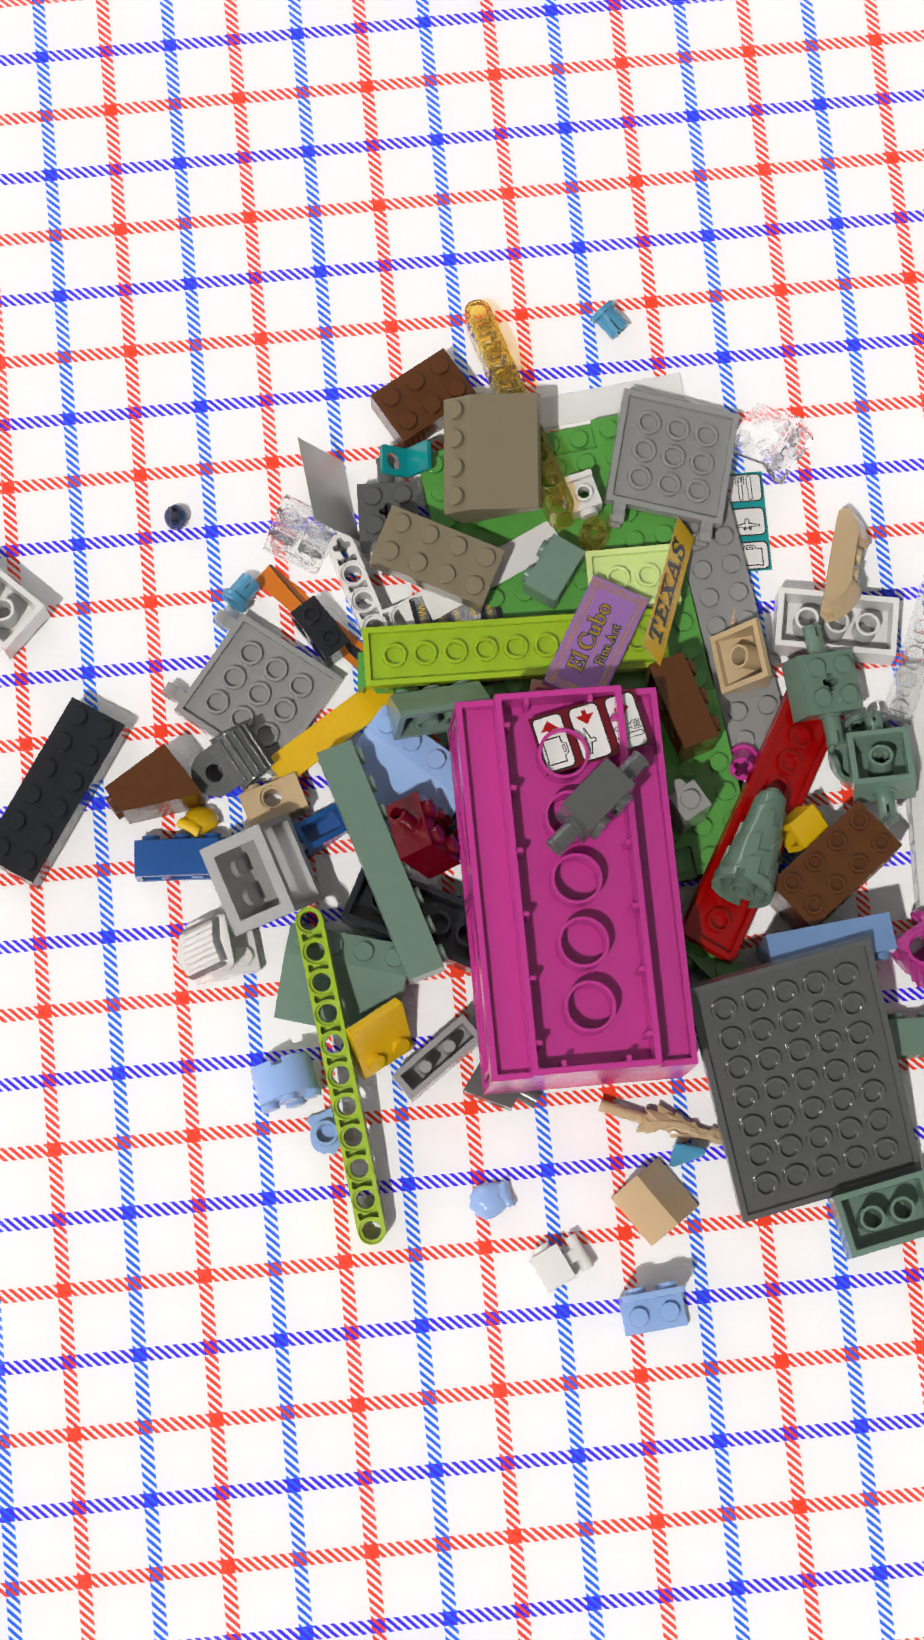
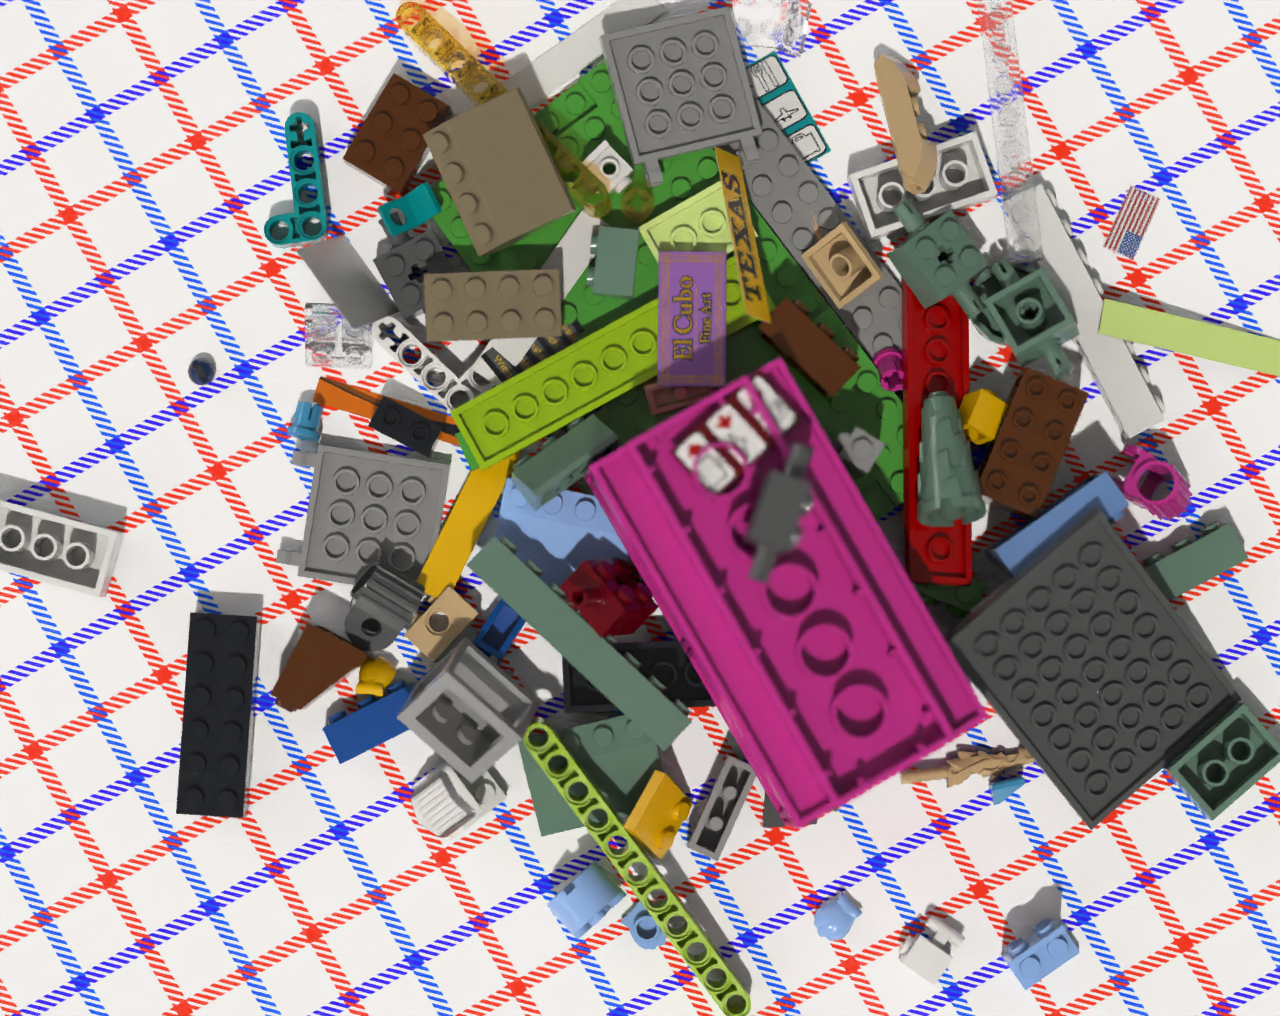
camera: 25 degrees left, 10 degrees up
tan slope [611,1158,699,1247] -> none
none -> teal beam [264,112,330,249]

